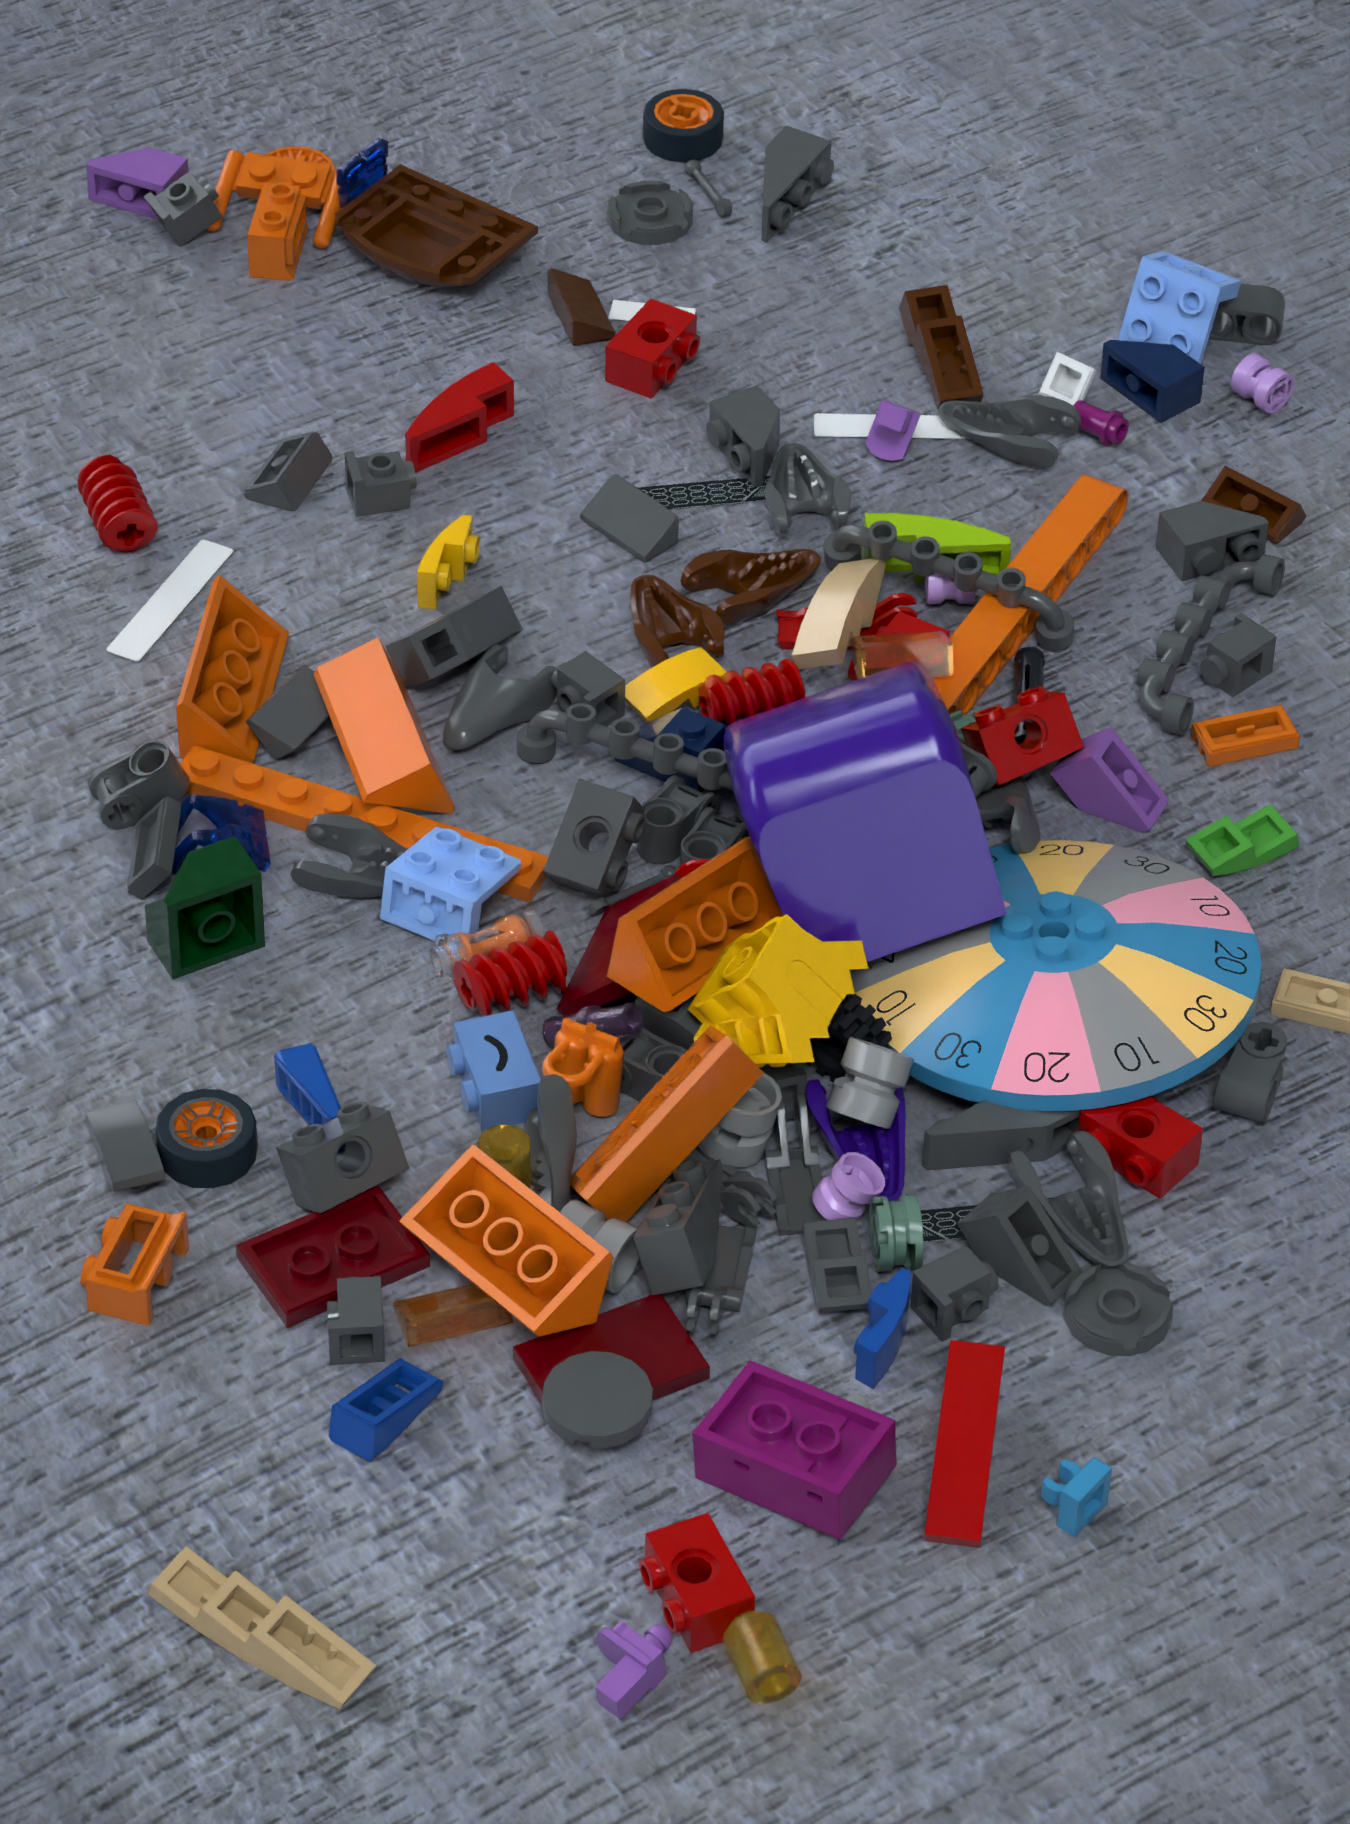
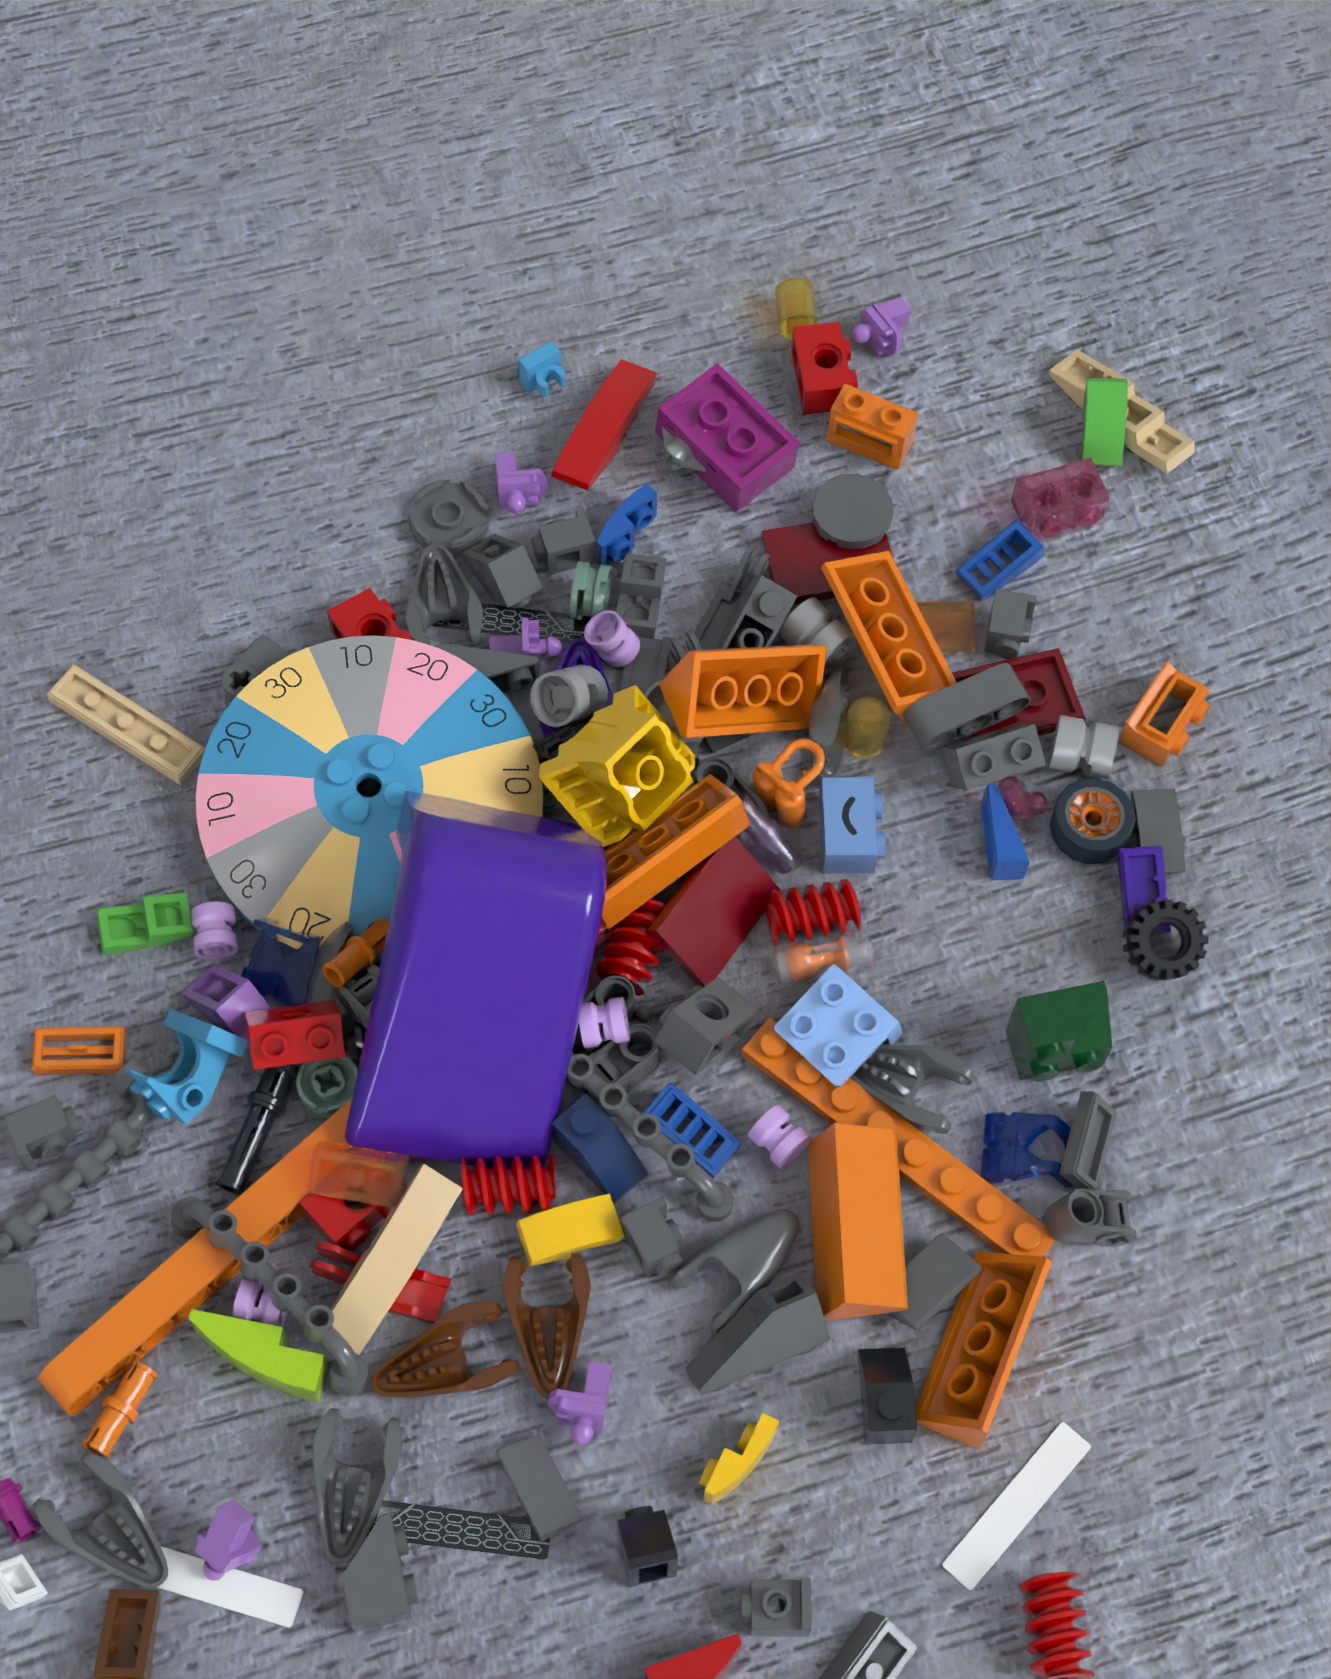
camera: 165 degrees left, 20 degrees up
none -> orange pin [81,1360,158,1460]
none -> dark azure tile [126,1009,249,1125]
none -> lavender wheel [191,901,238,960]
none -> clear blue piece [241,917,321,1006]
none -> orange axle [322,918,390,988]
none -> medium lavender piece [489,618,563,670]
none -> medium lavender piece [495,451,548,514]
none -> medium lavender piece [547,1361,613,1445]
none -> lavender wheel [579,997,630,1048]
none -> black slope [617,1506,678,1587]
none -> blue slope [643,1082,741,1179]
none -> lavender wheel [748,1105,812,1169]
none -> orange window [825,384,918,470]
none -> black slope [858,1347,917,1445]
none -> dark grey beam [903,663,1031,753]
none -> clear pink arm [998,776,1048,819]
none -> clear pink brick [1011,458,1110,538]
none -> light grey wheel [1048,715,1119,780]
none -> bright green slope [1080,378,1128,466]
none -> dark purple plate [1116,846,1171,934]
none -> black tyre [1122,900,1209,981]

